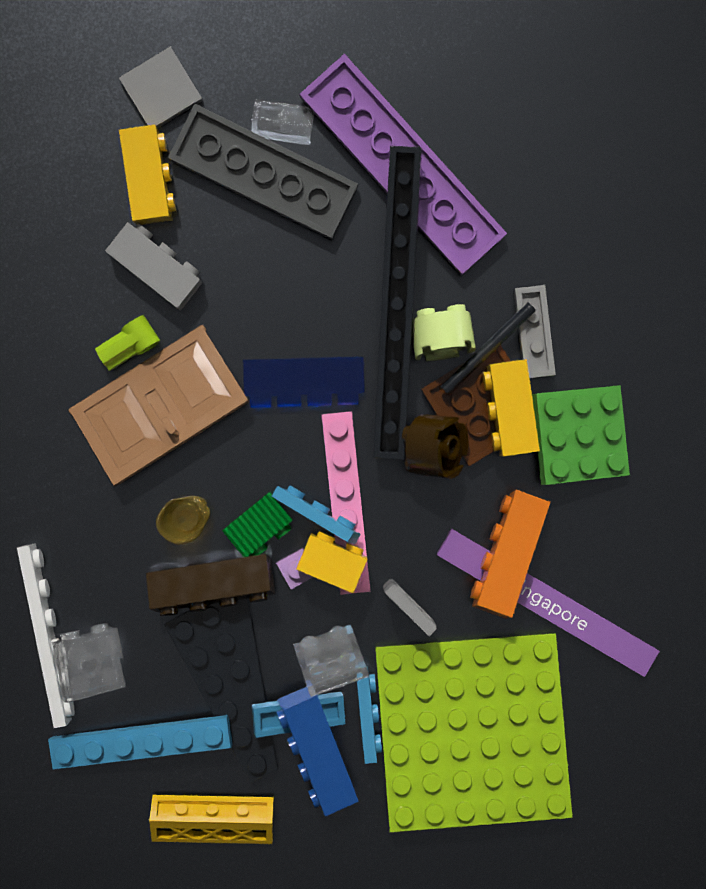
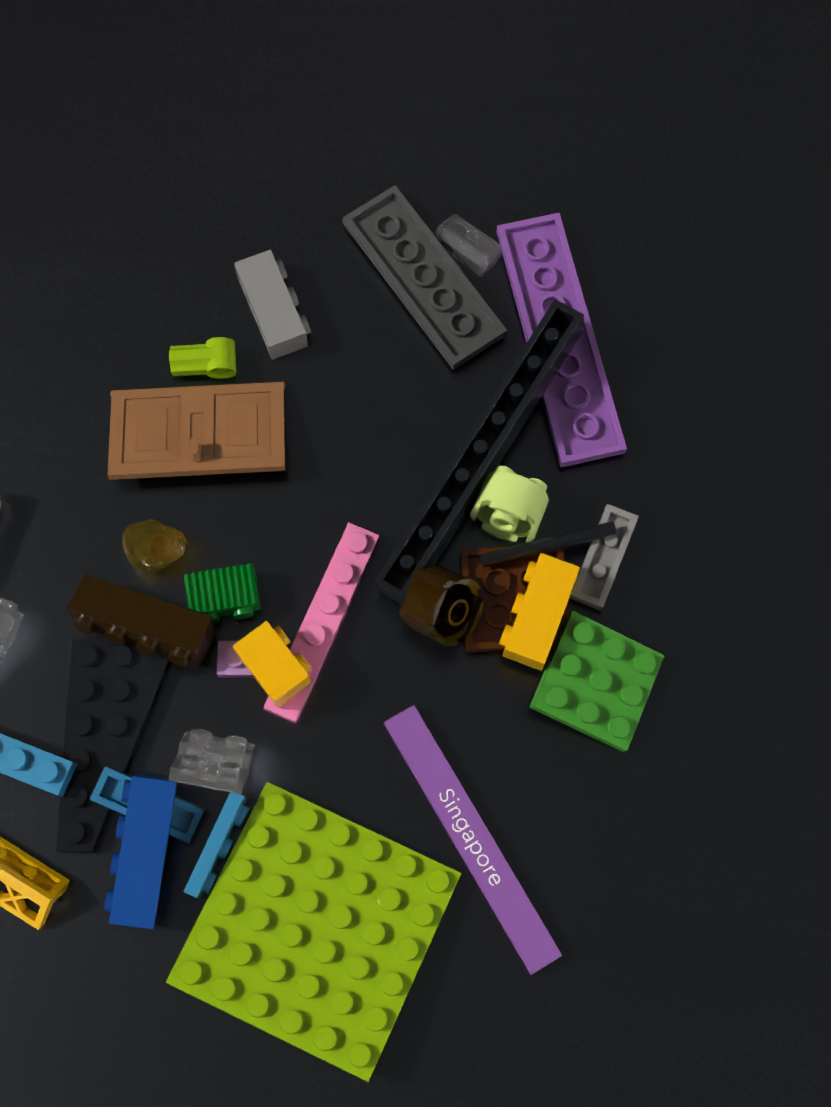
camera: 30 degrees right, 15 degrees down
light grey tile [119,46,203,128] -> none
yellow brick [119,125,176,225] -> none
clear blue windscreen [243,357,364,408] -> none
dark azure plate [272,485,361,544] -> none
light grey tile [383,579,437,636] -> none
orange brick [470,489,550,619] -> none

